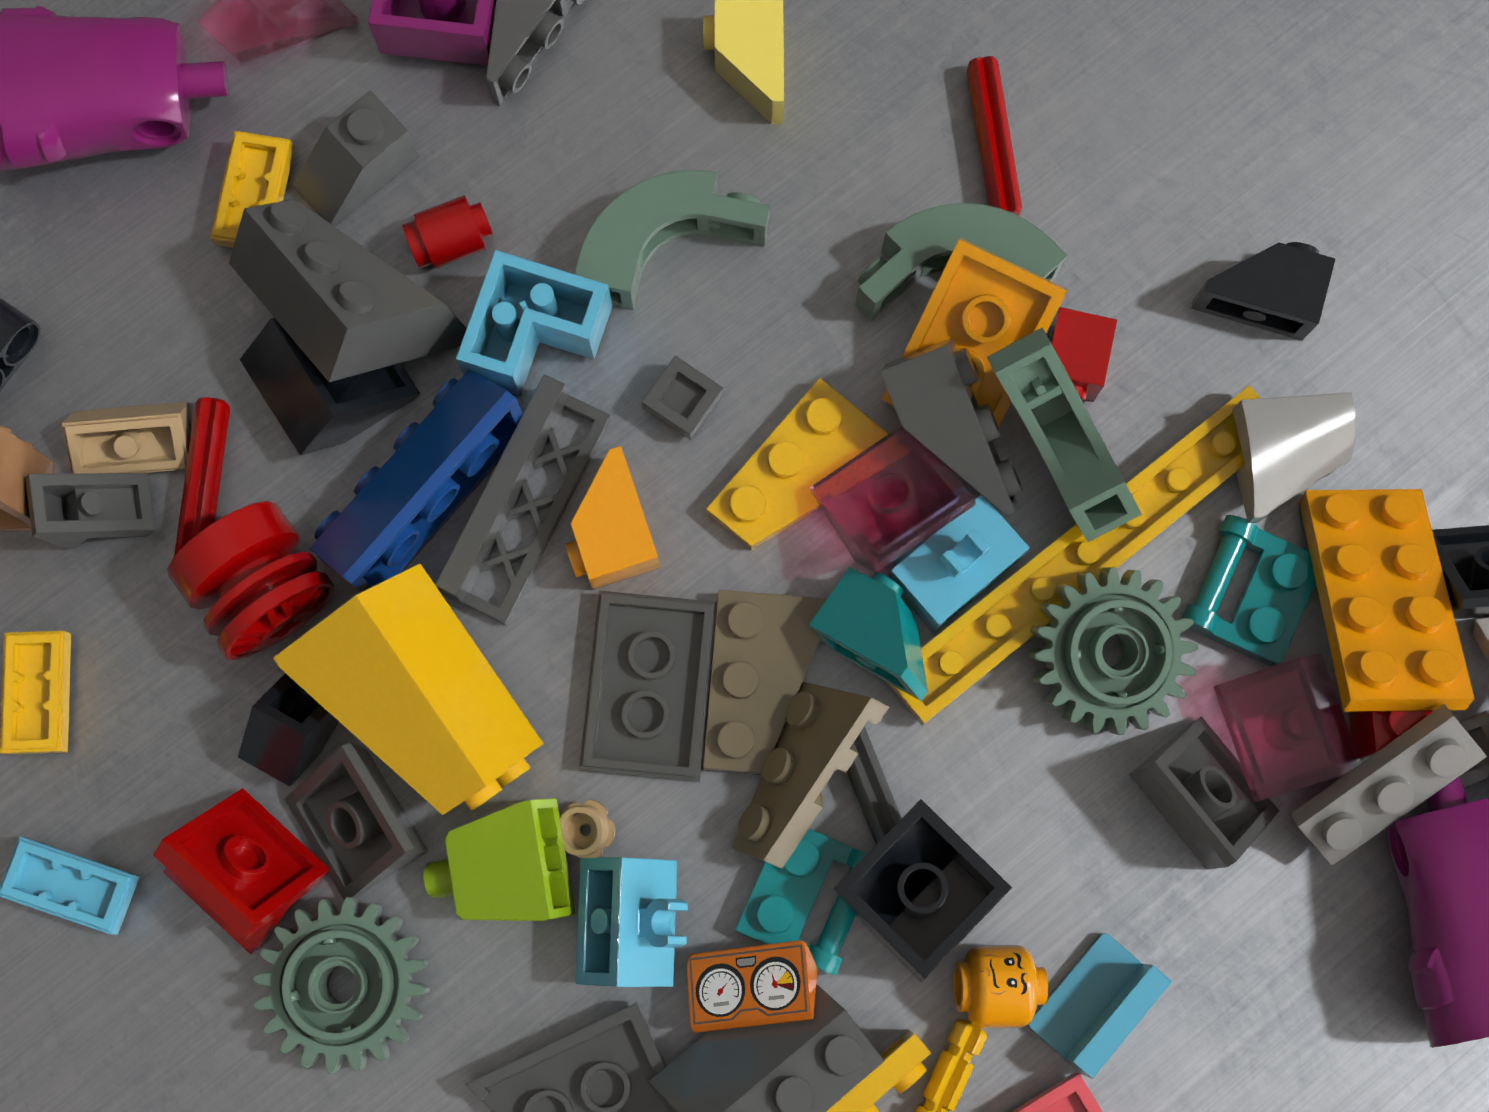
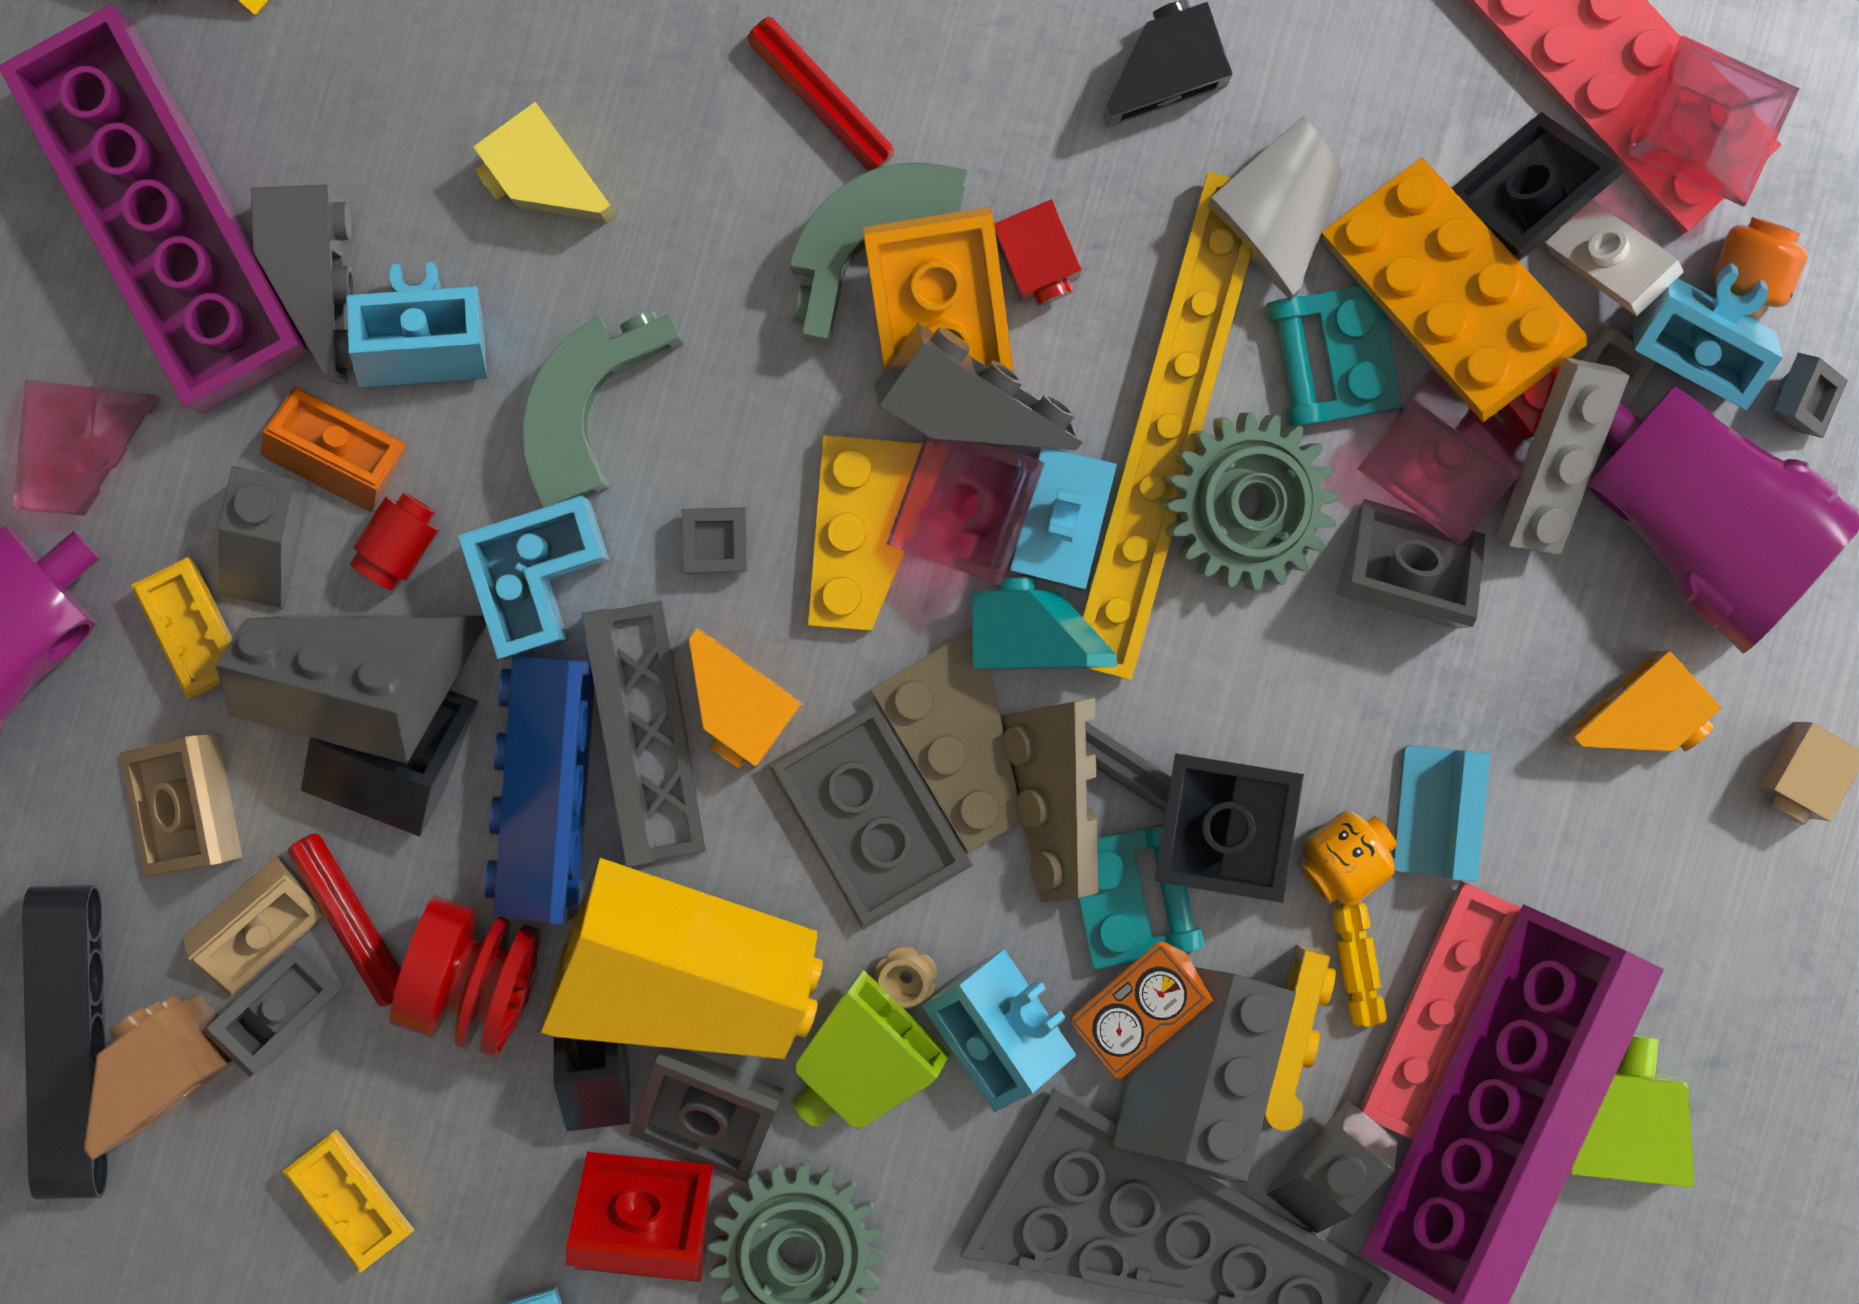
camera: 30 degrees left, 10 degrees up
sand green arch [987,327,1142,542] -> none
none -> tan slope [120,734,243,877]
none -> orange slope [261,386,407,512]
none -> medium azure brick [347,262,487,388]
none -> light orange slope [1561,651,1722,751]

